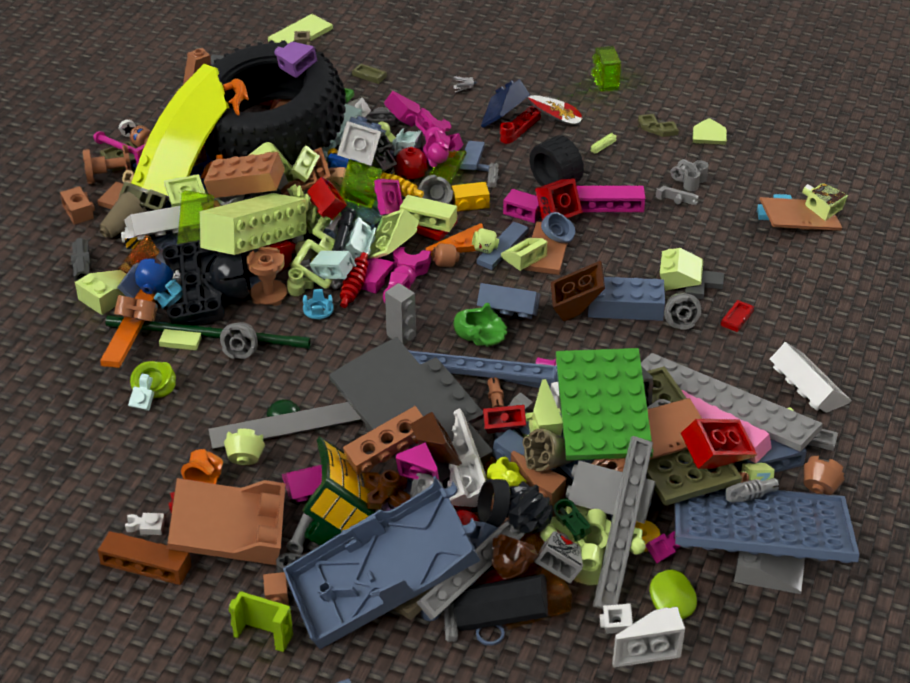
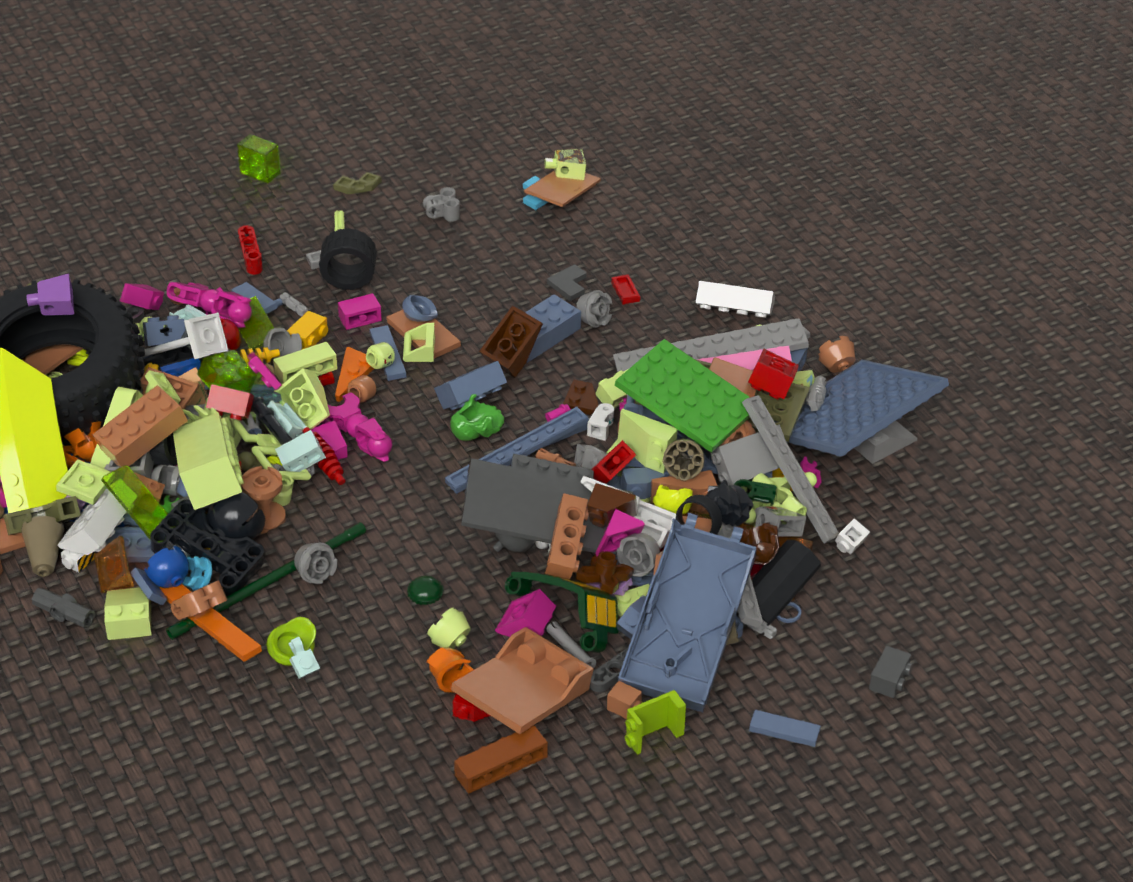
camera: 50 degrees left, 0 degrees up
white plate [125,513,165,535] -> none
yellowish green tile [159,329,202,351] -> none
light grey tile [208,402,362,450] -> none
orange piece [223,79,249,116] -> none
medium azure piece [303,289,334,319] -> none
light grey brick [385,283,416,345] -> none
flat silver piece [453,76,477,93] -> none
dark blue slope [481,79,530,128] -> none
shield [527,96,582,125] -> none
red brick [535,179,583,221] -> none
dark pink brick [577,186,645,212] -> none
white slope [612,607,685,668] -> none
lime piece [649,570,697,619] -> none
light grey piece [656,186,699,205] -> none
yellowish green slope [660,248,703,291] -> none
yellowish green slope [692,118,726,145] -> none

